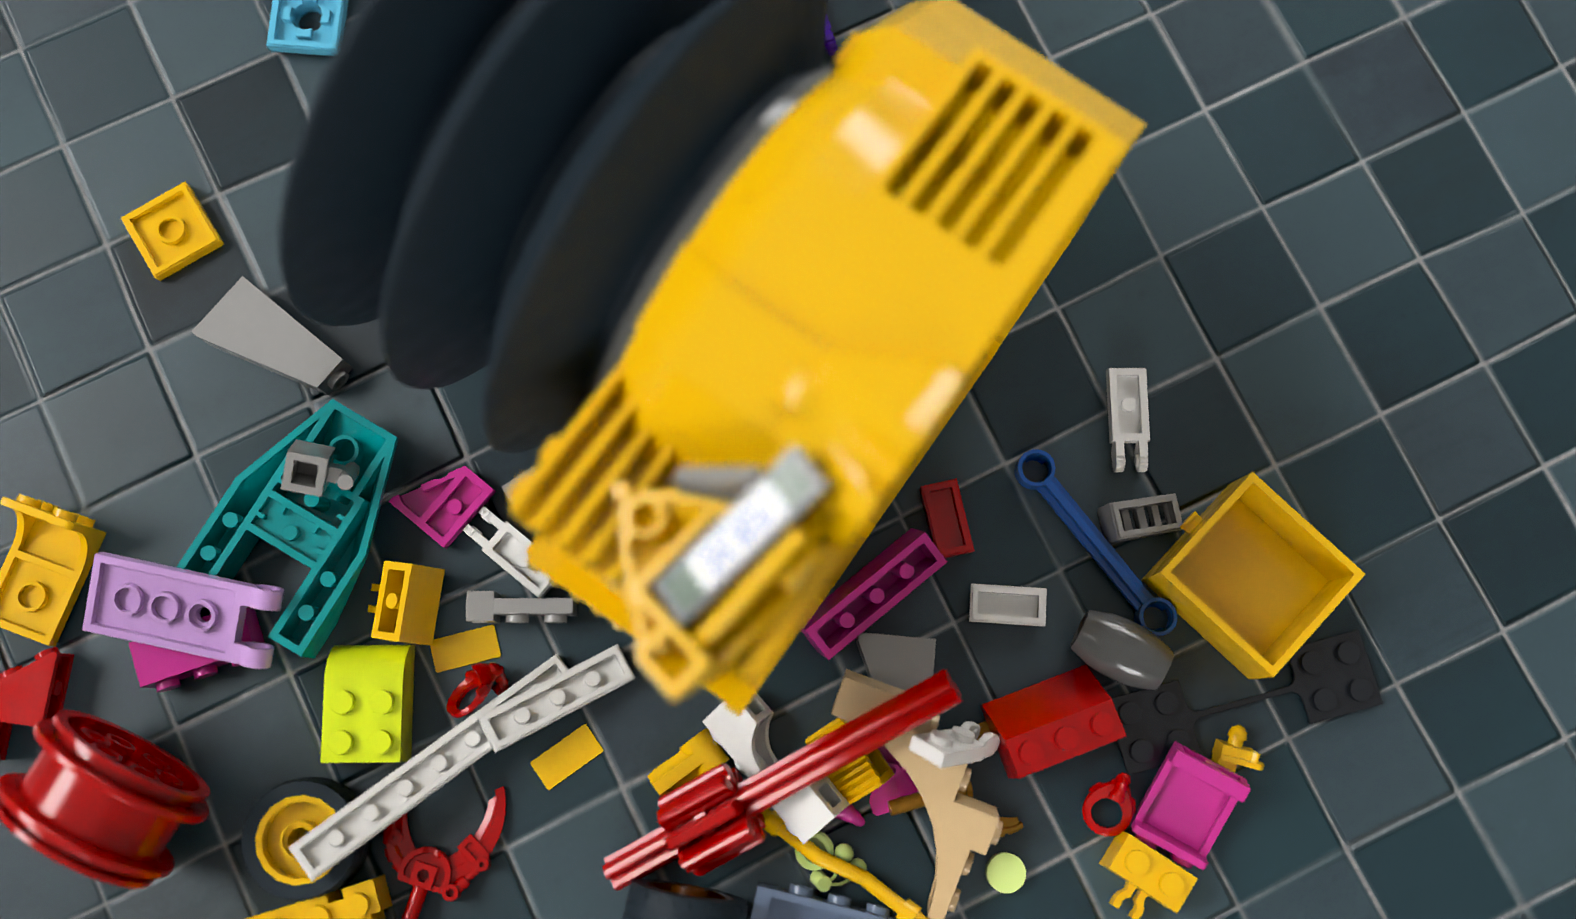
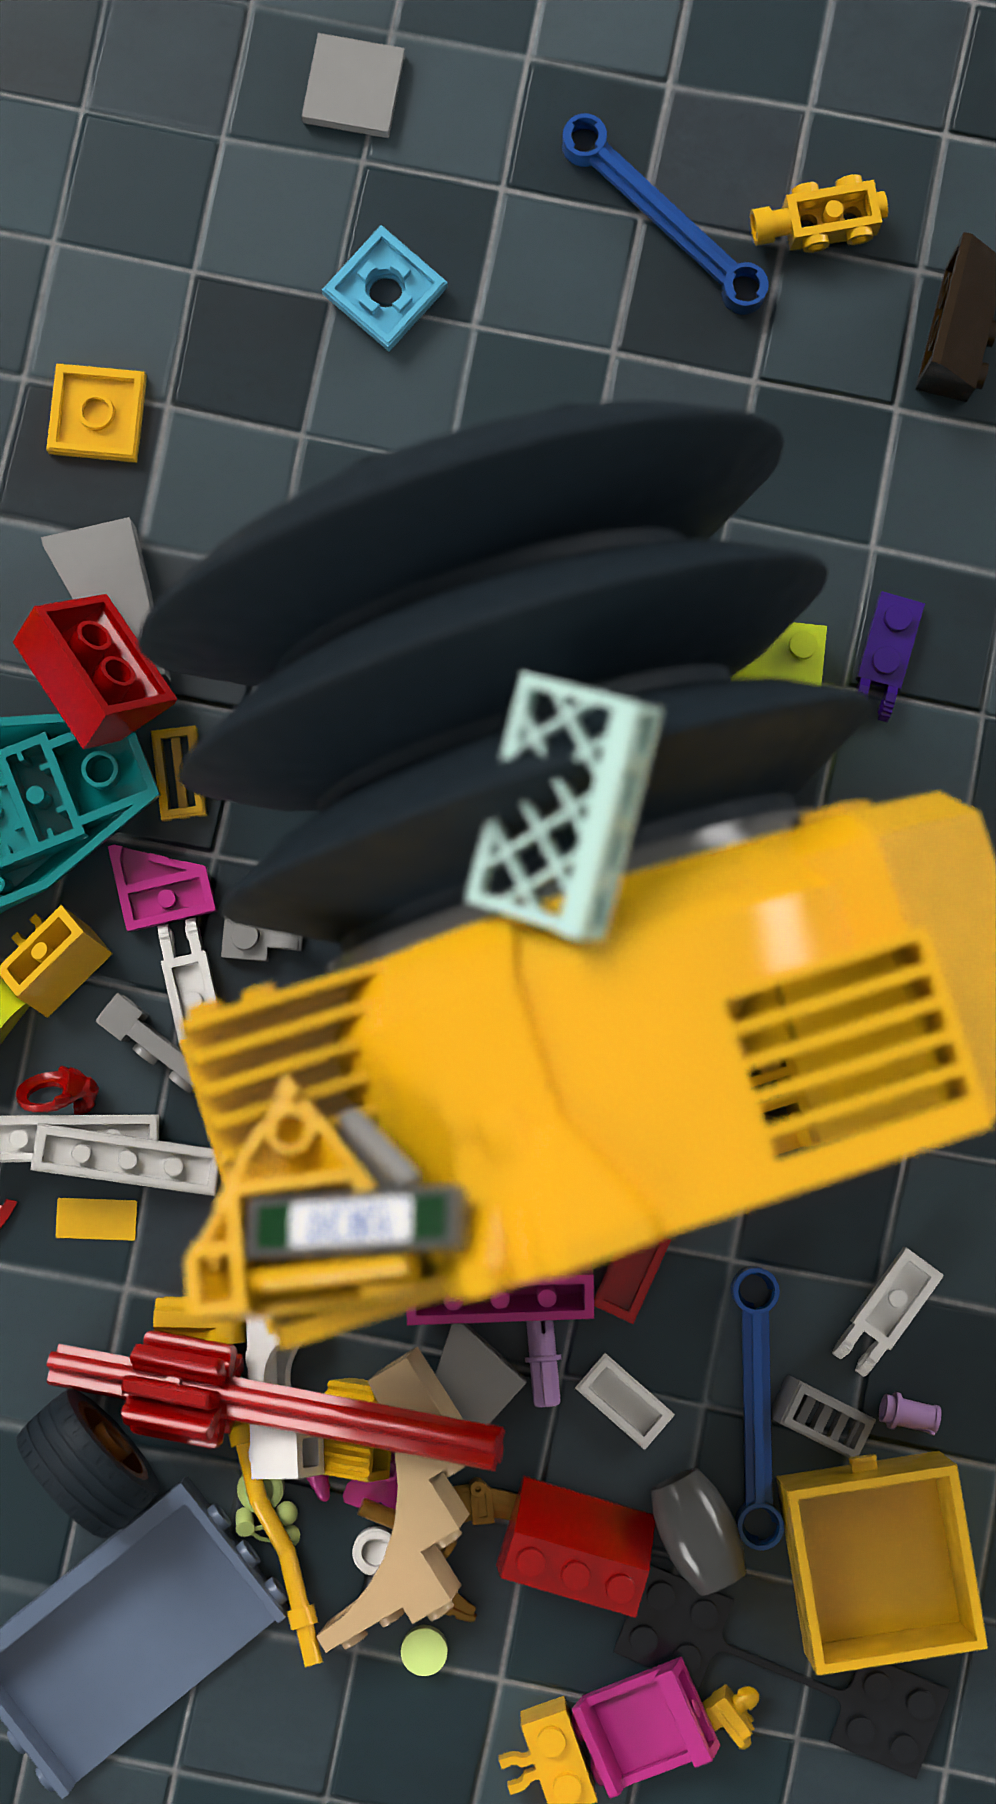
camera: 40 degrees right, 5 degrees up
light grey brick [281,439,360,497] -> none
yellow sticker [430,625,501,673] -> none
white hinge [909,721,1000,768] -> none
red piece [1082,772,1136,837] -> none
none -> red slope [13,594,177,749]
none -> yellow tile [151,725,208,822]
none -> white tile [352,1526,392,1576]
none -> light aqua fence [465,672,664,940]
none -> lavender axle [525,1320,561,1407]
none -> lavender pin [879,1392,941,1435]

